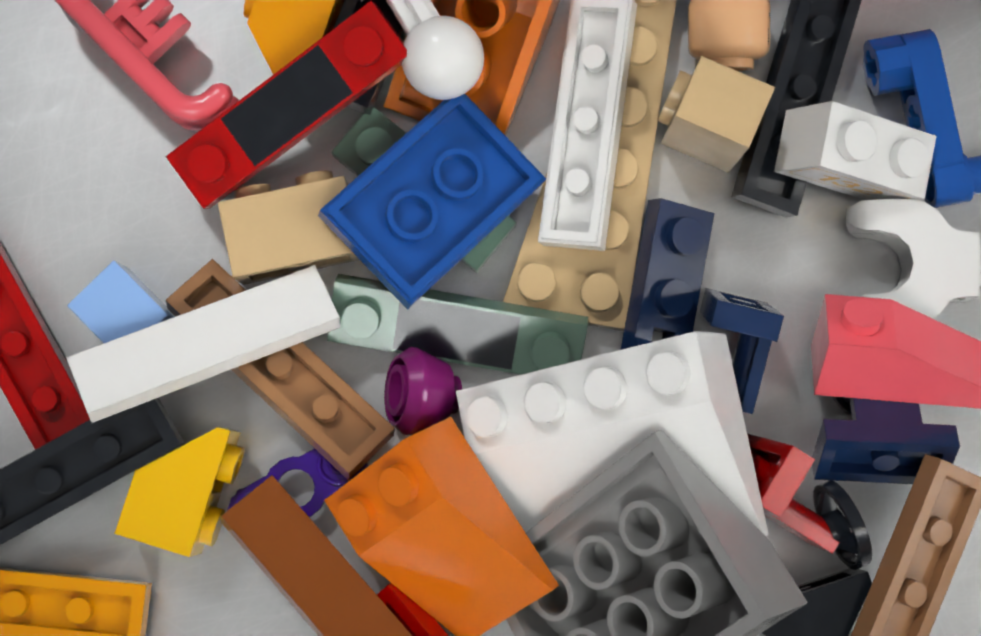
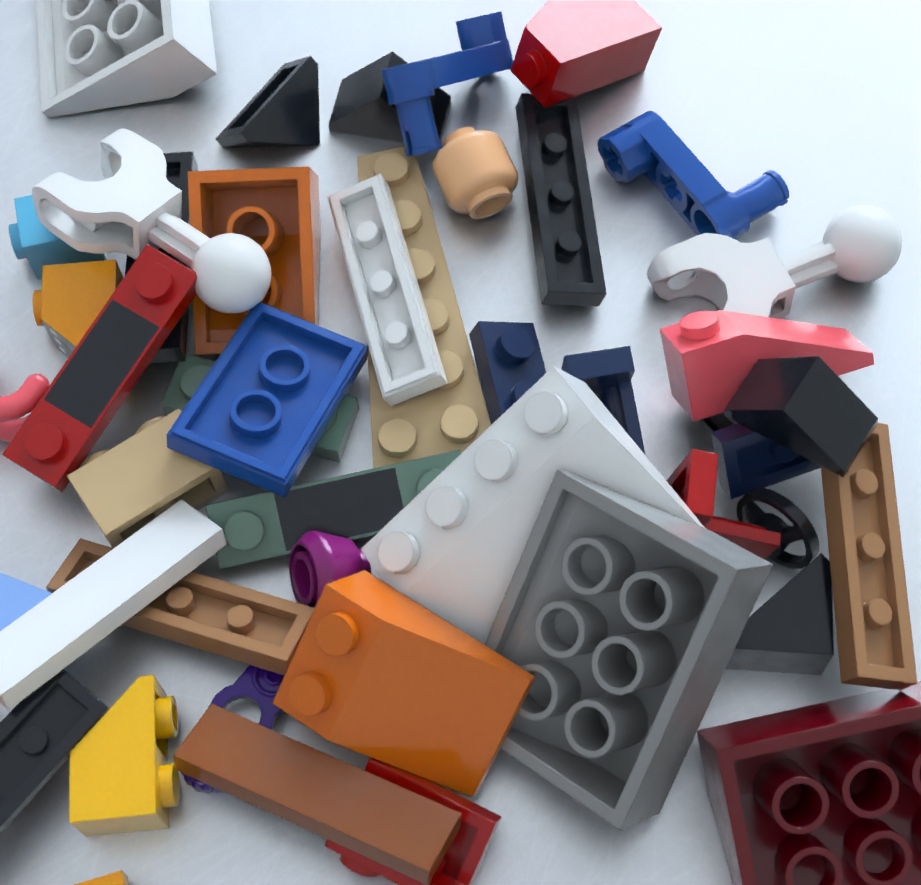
camera: 20 degrees left, 20 degrees down
tan brick [657,56,775,173] -> none
white brick [774,101,936,200] -> none
none -> black slope [724,356,878,477]

